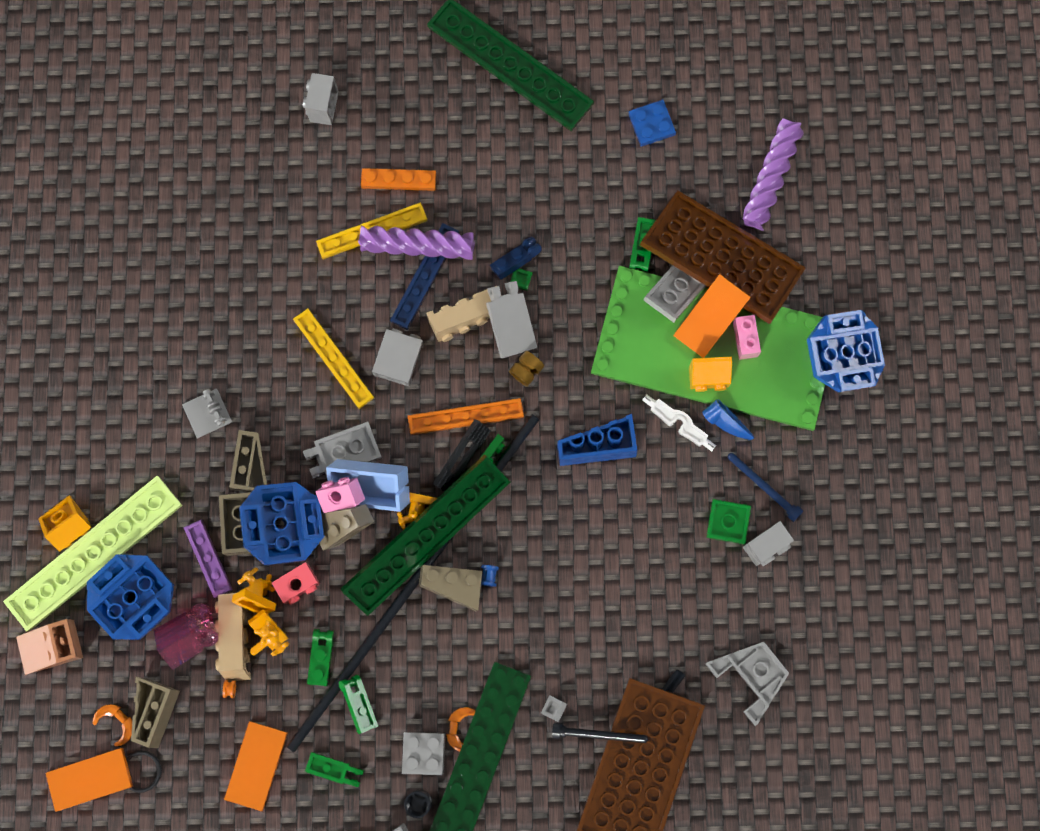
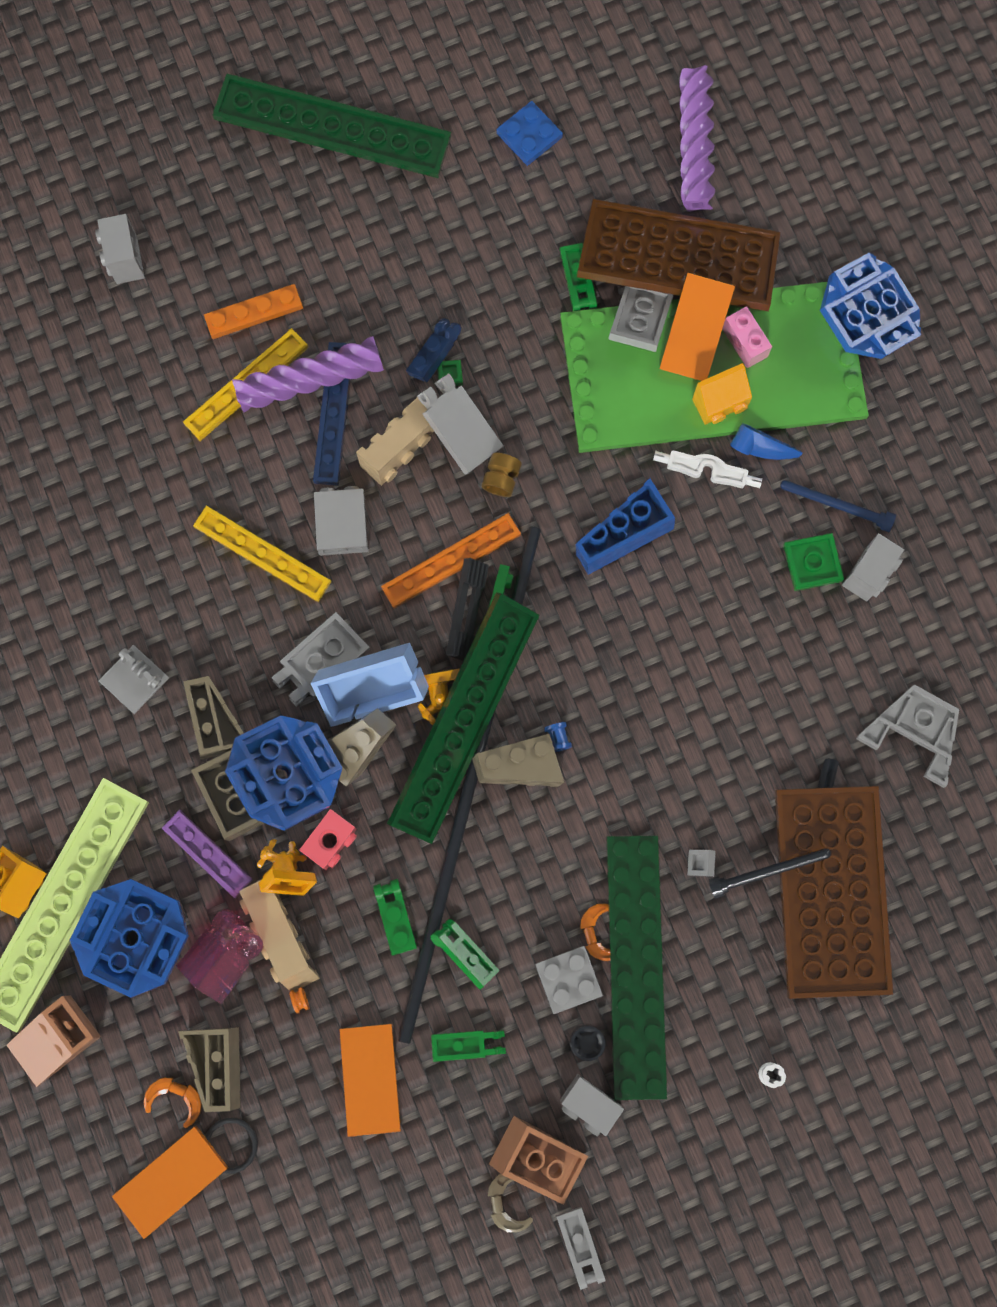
camera: 25 degrees left, 0 degrees up
light orange piece [248,609,289,656] -> none
bright pink brick [316,477,365,513] -> none

